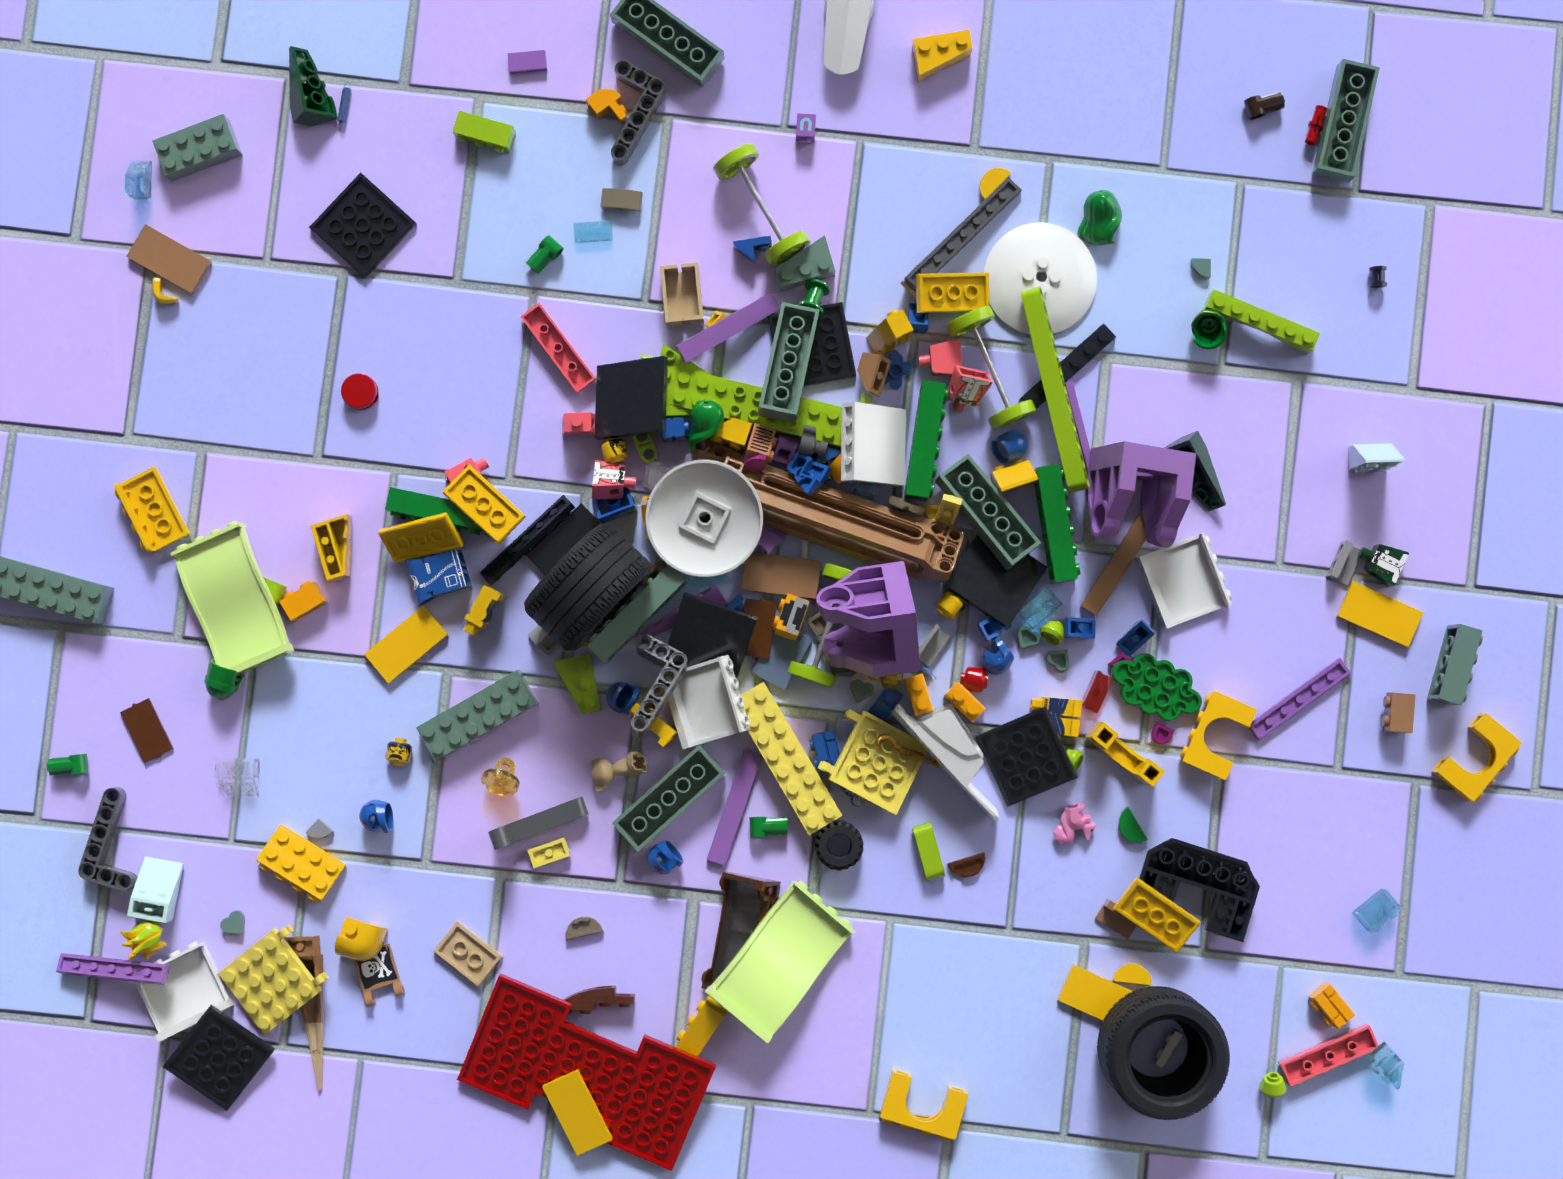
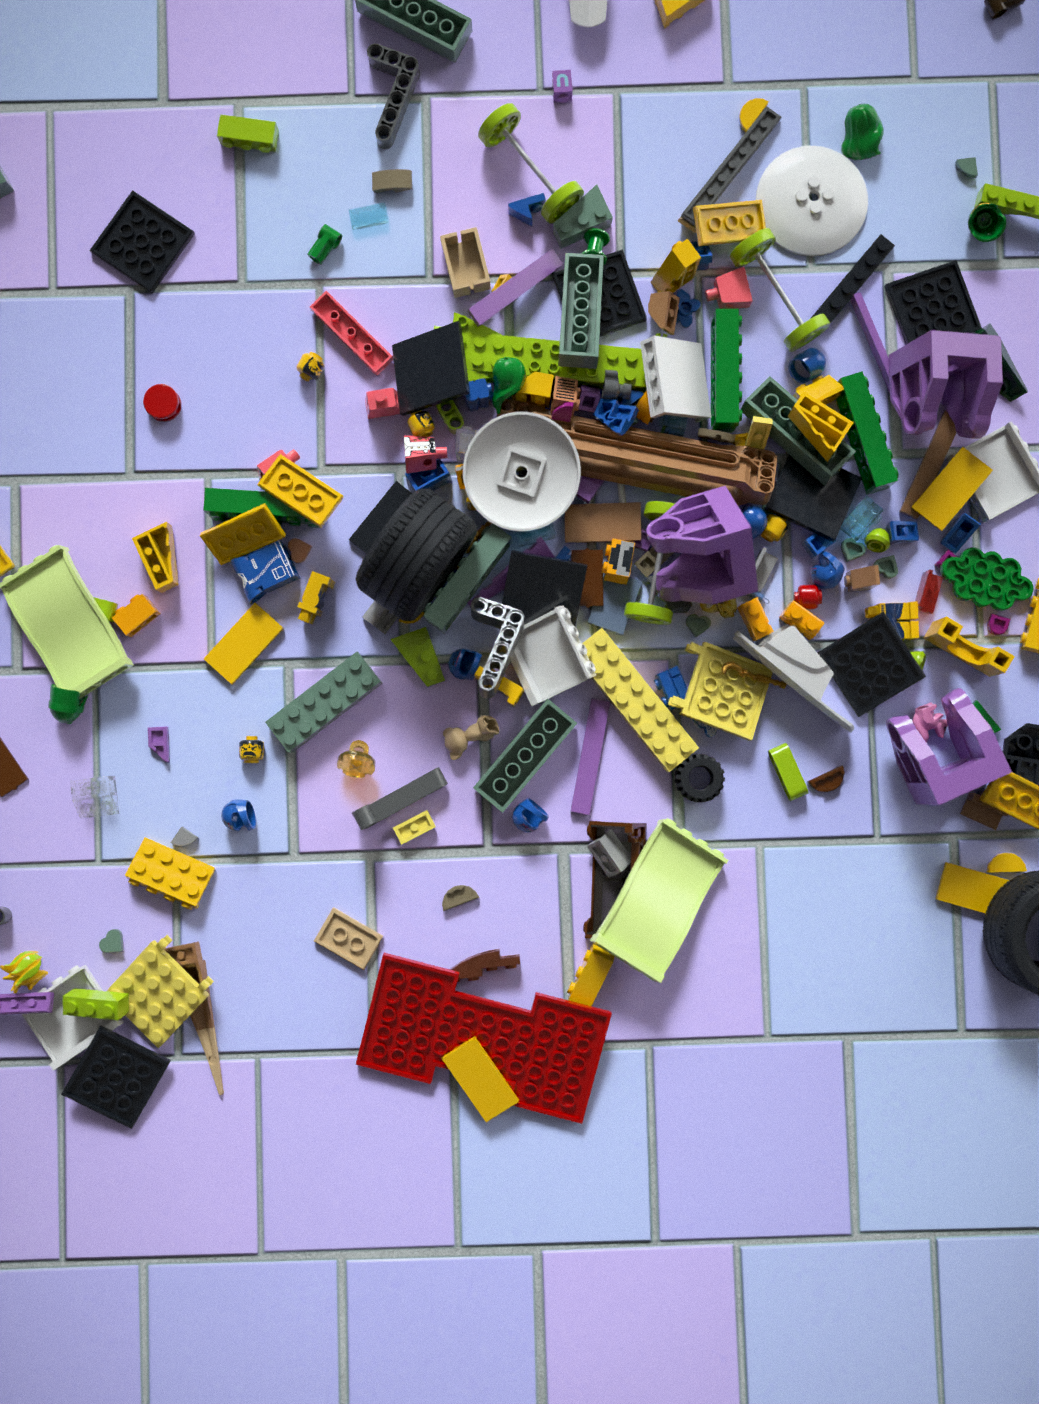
camera: 10 degrees left, 0 degrees up
light aqua slope [127,856,184,923] -> none
dark green wedge [289,46,338,126] -> none
yellow brick [334,917,388,961] -> none
medium blue piece [337,81,351,129] -> none
flag [354,943,405,1006] -> none
black plate [480,495,575,586] -> none
medium lavender tile [507,50,547,74] -> none
light orange brick [586,89,628,125] -> none
green piece [749,816,787,837] -> none
blue slope [867,684,904,721] -> none
yellow arch [879,1069,968,1141] -> none
torso [948,365,993,412] -> none
lime beam [1021,286,1090,493] -> none
none -> lime brick [63,988,129,1020]
none -> medium lavender tile [148,726,170,762]
none -> nougat tile [288,538,312,563]
none -> yellow head [296,352,324,382]
none -> light grey panel [587,829,631,878]
none -> blue helmet [741,505,767,540]
none -> yellow wedge [788,391,854,462]
none -> medium nougat slope [844,565,880,592]
none -> black tile [884,260,982,344]
none -> medium lavender brick [886,688,1012,805]
none -> yellow tile [911,446,993,531]

